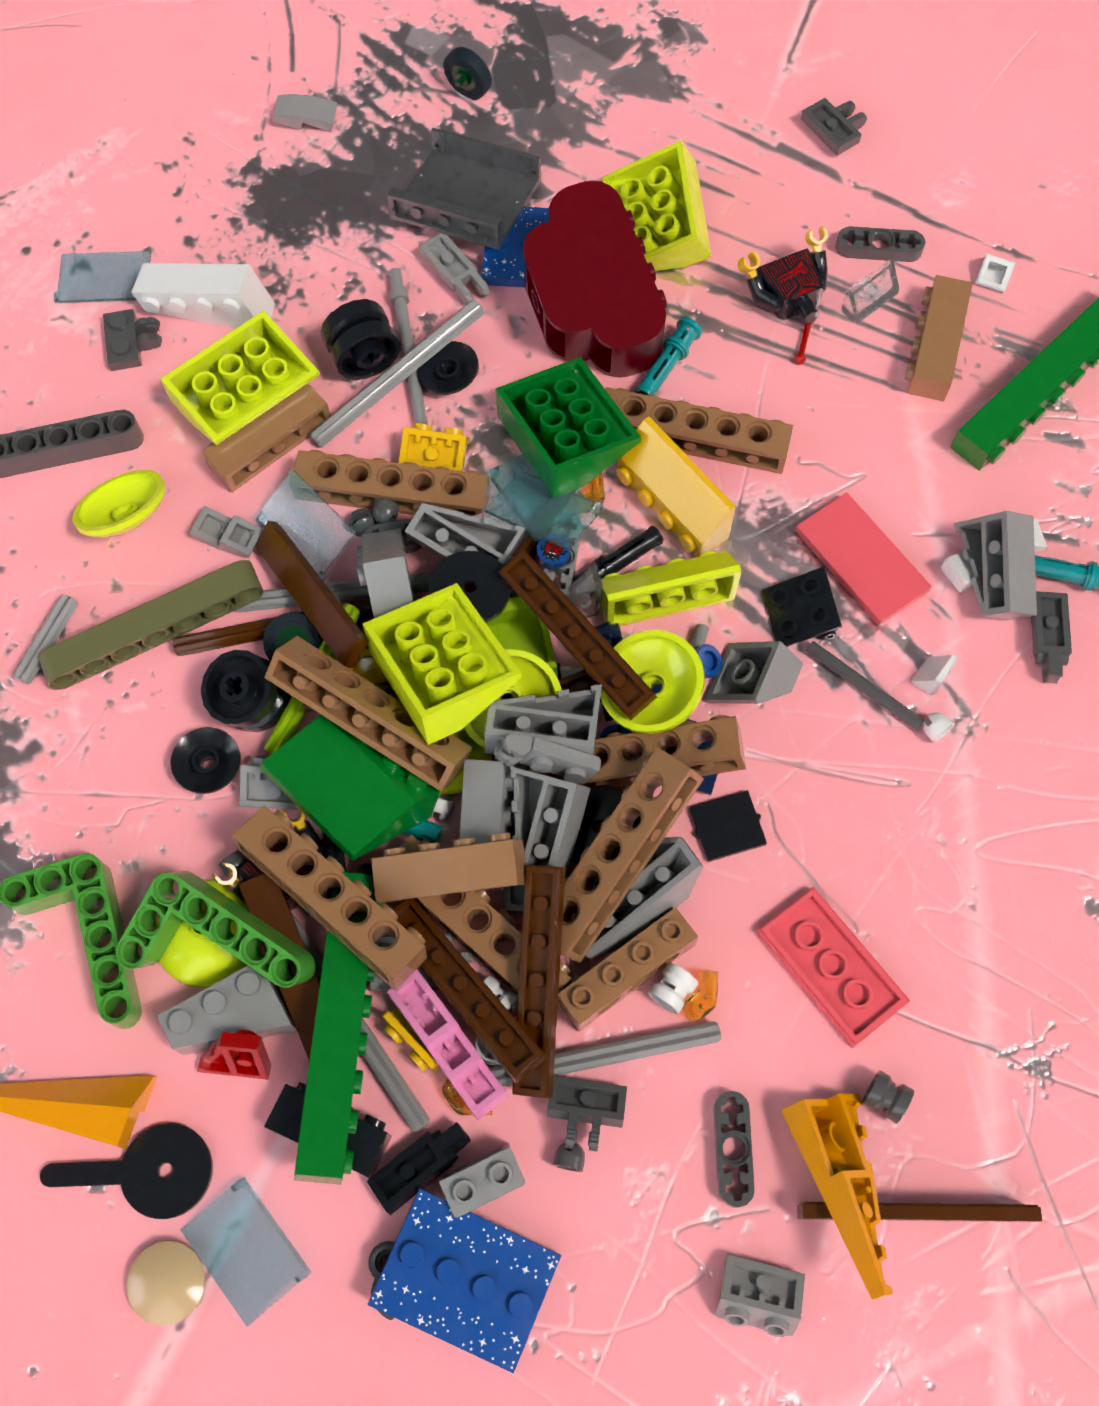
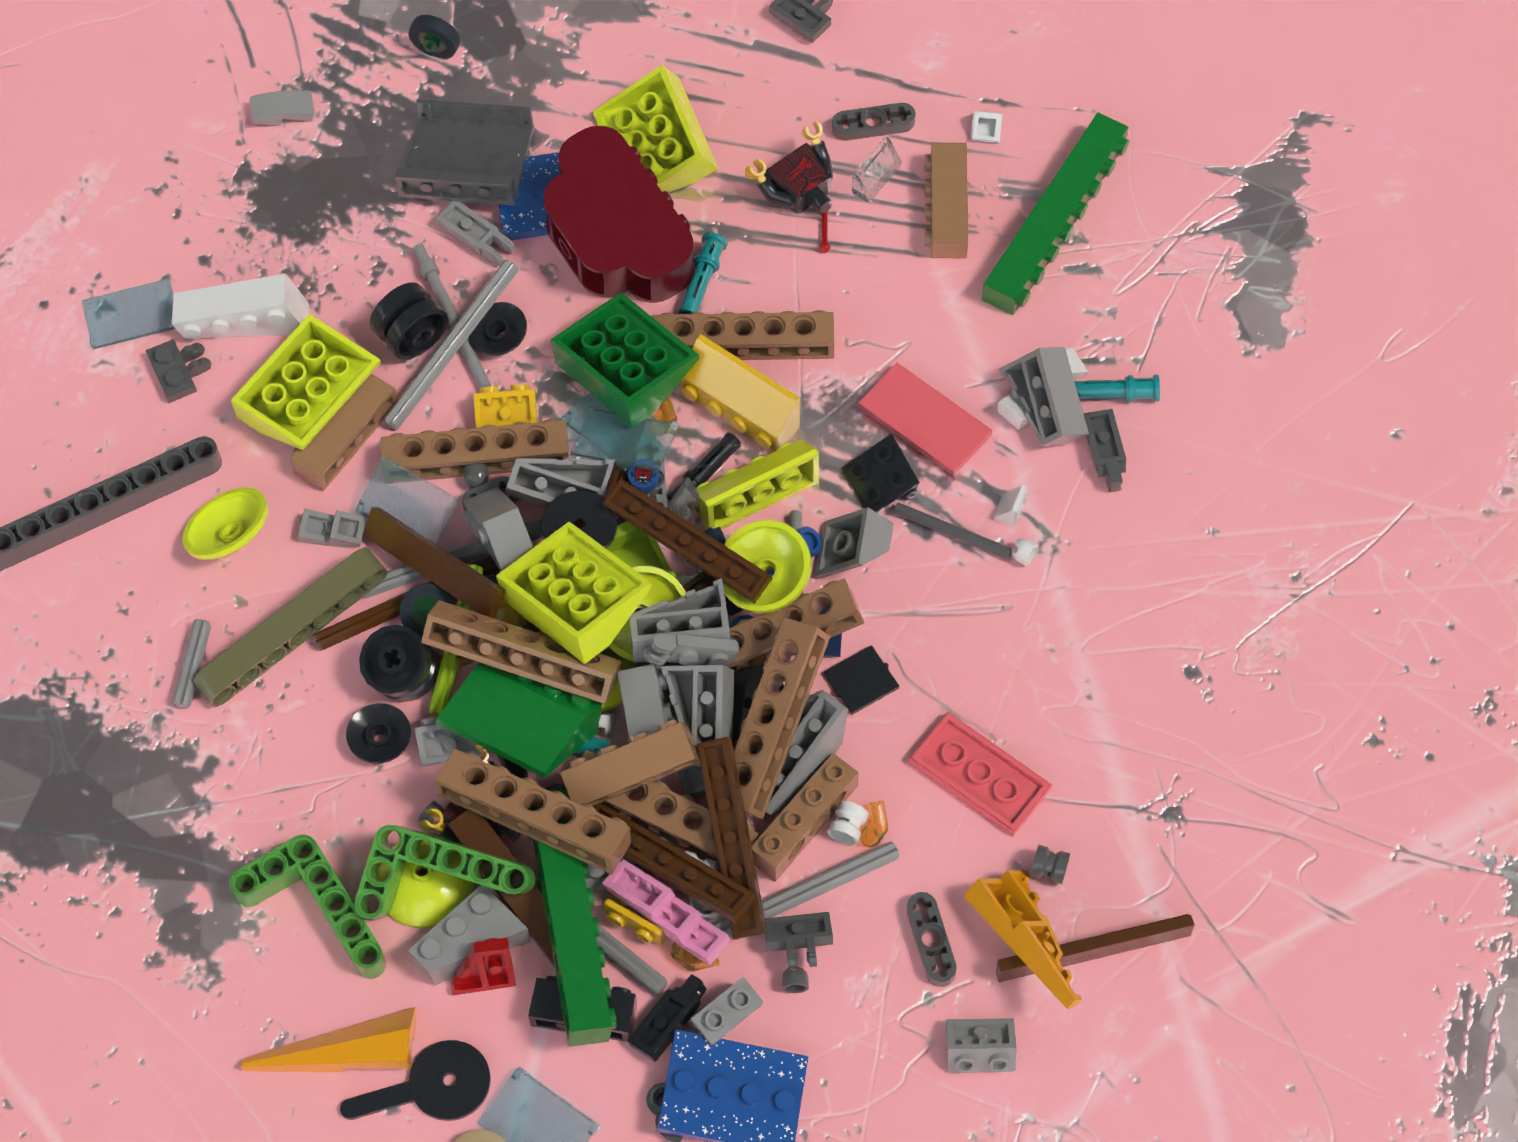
camera: 15 degrees left, 5 degrees down
dark grey hinge [349,508,376,537] -> none

